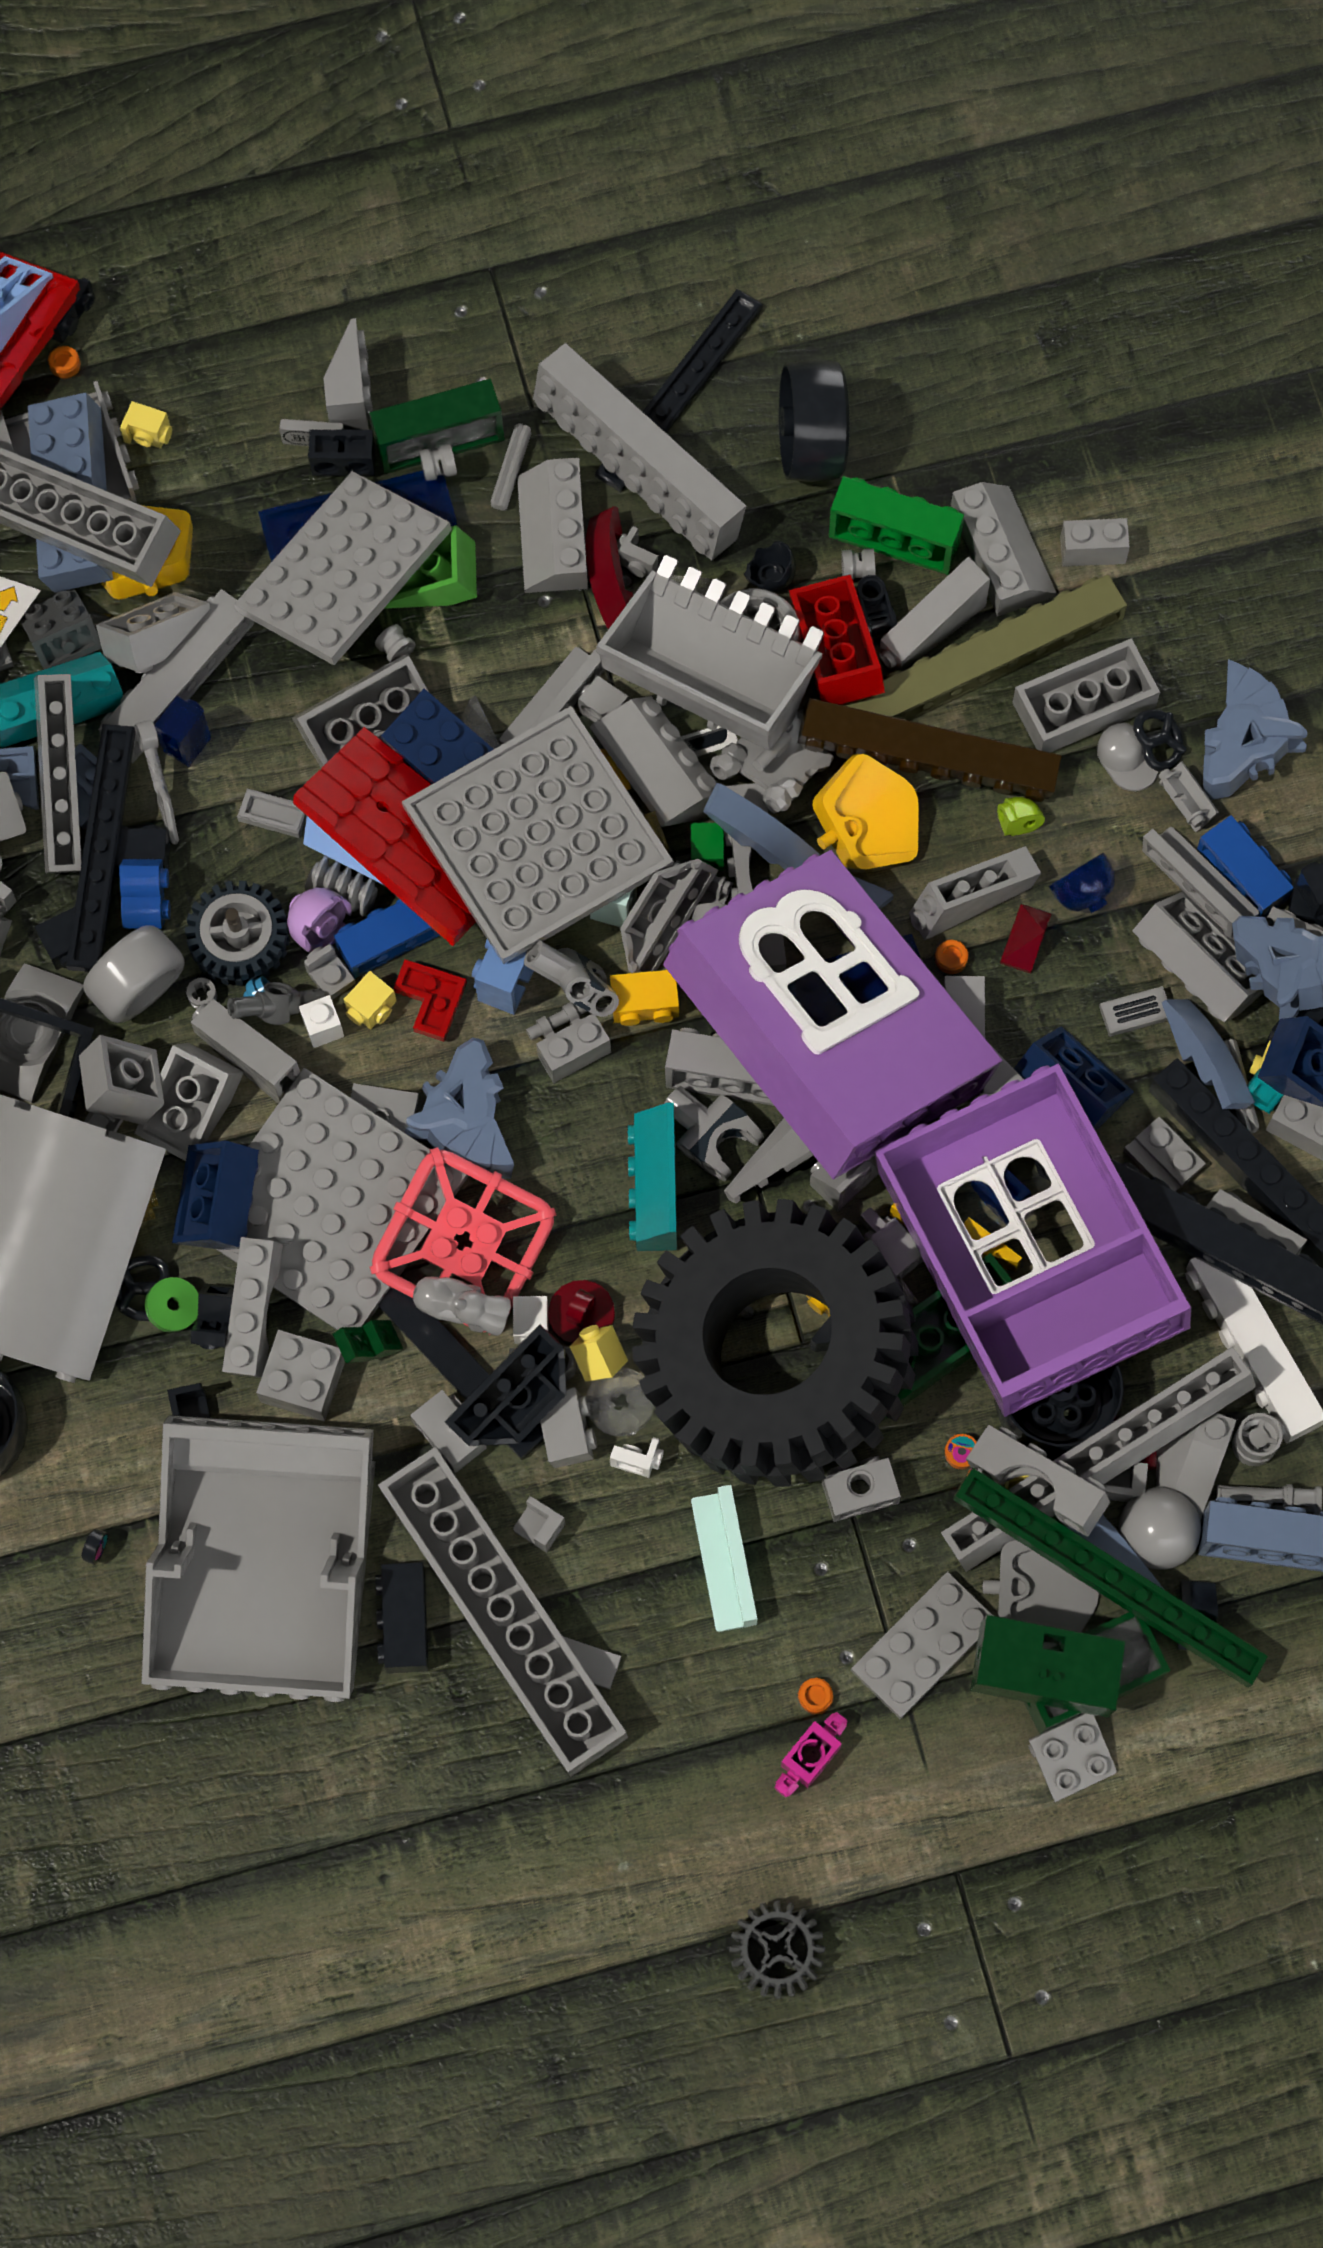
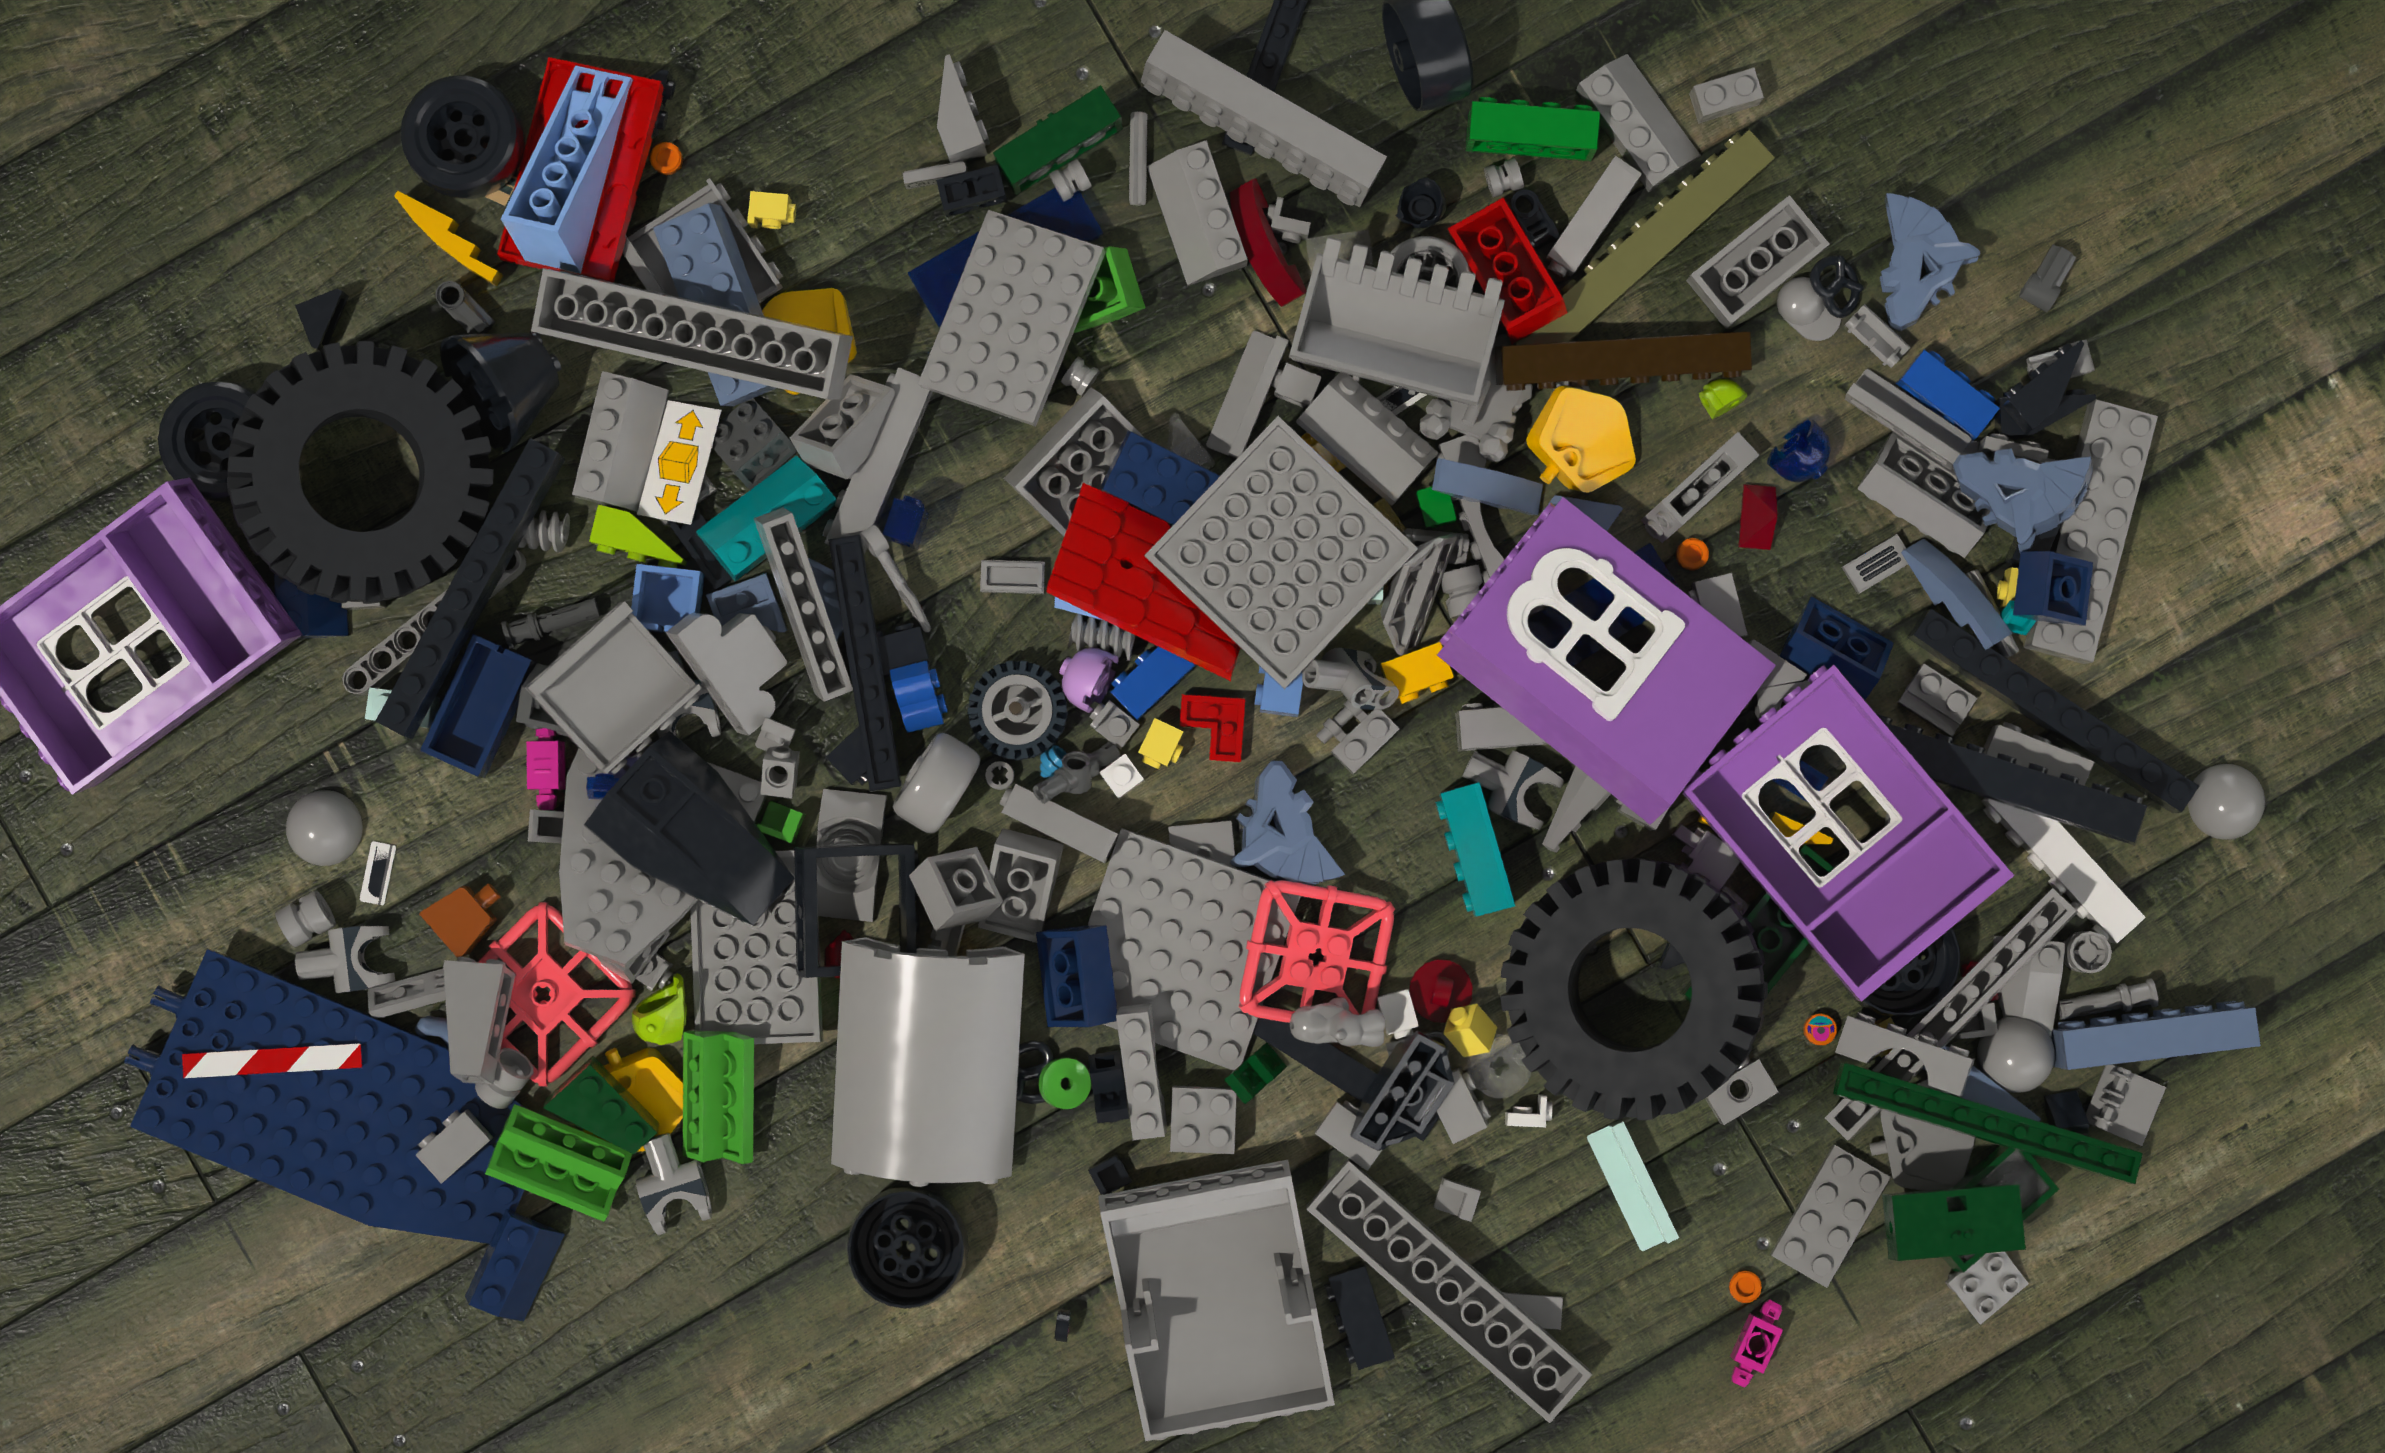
camera: 10 degrees left, 15 degrees up
none -> light grey hinge [2085,1064,2166,1146]

